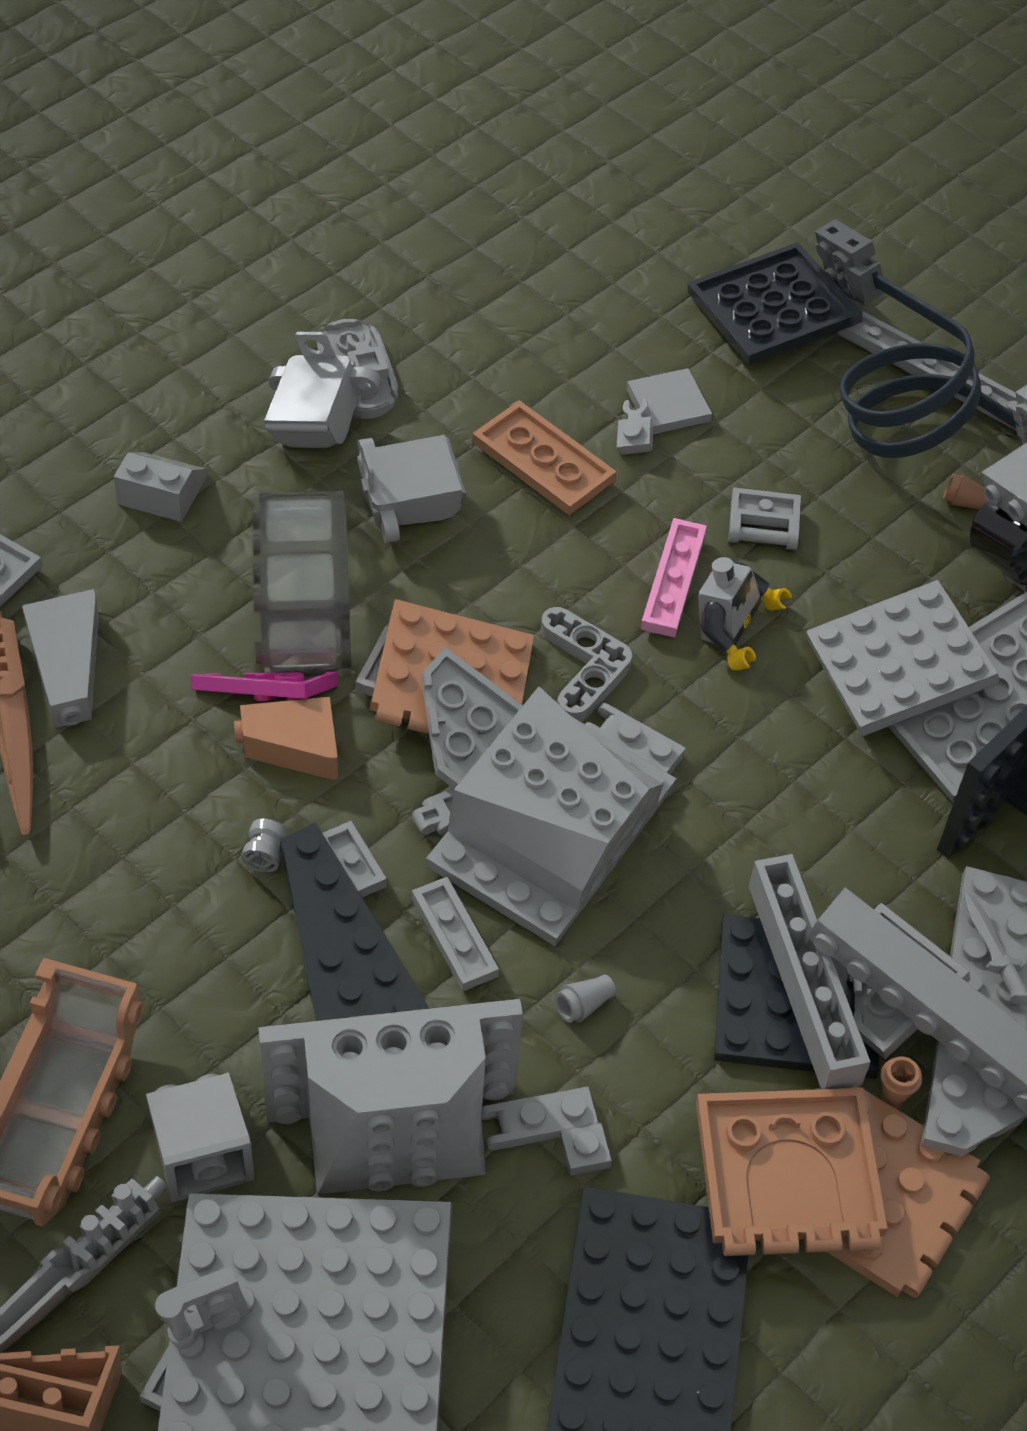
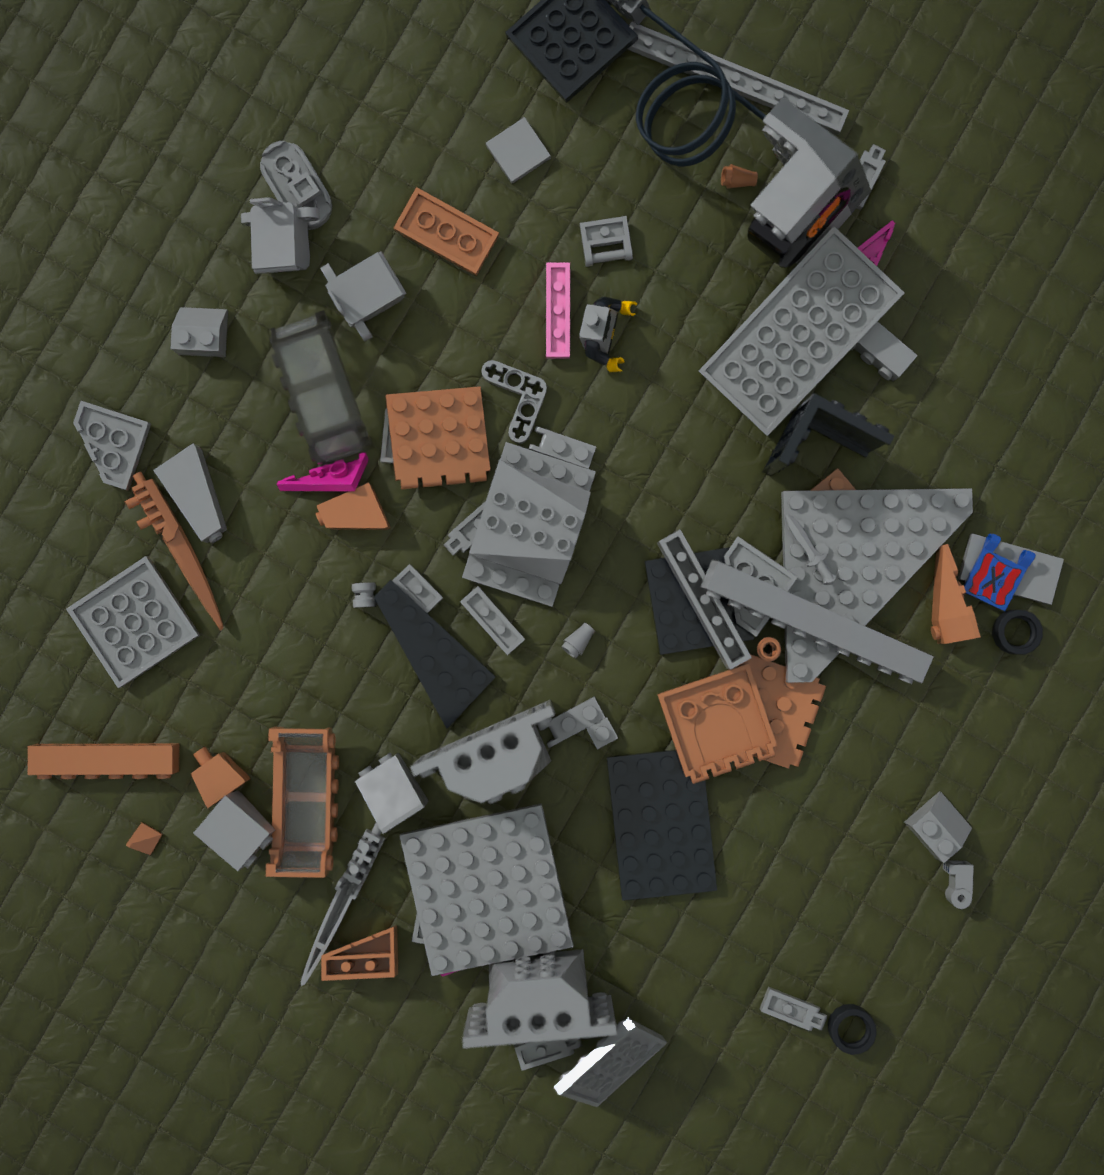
camera: 15 degrees left, 35 degrees up
light grey plate [155,1265,249,1348] -> none
light grey plate [421,647,523,789] -> none
light grey plate [617,398,654,455] -> none
light grey plate [806,580,999,736] -> none

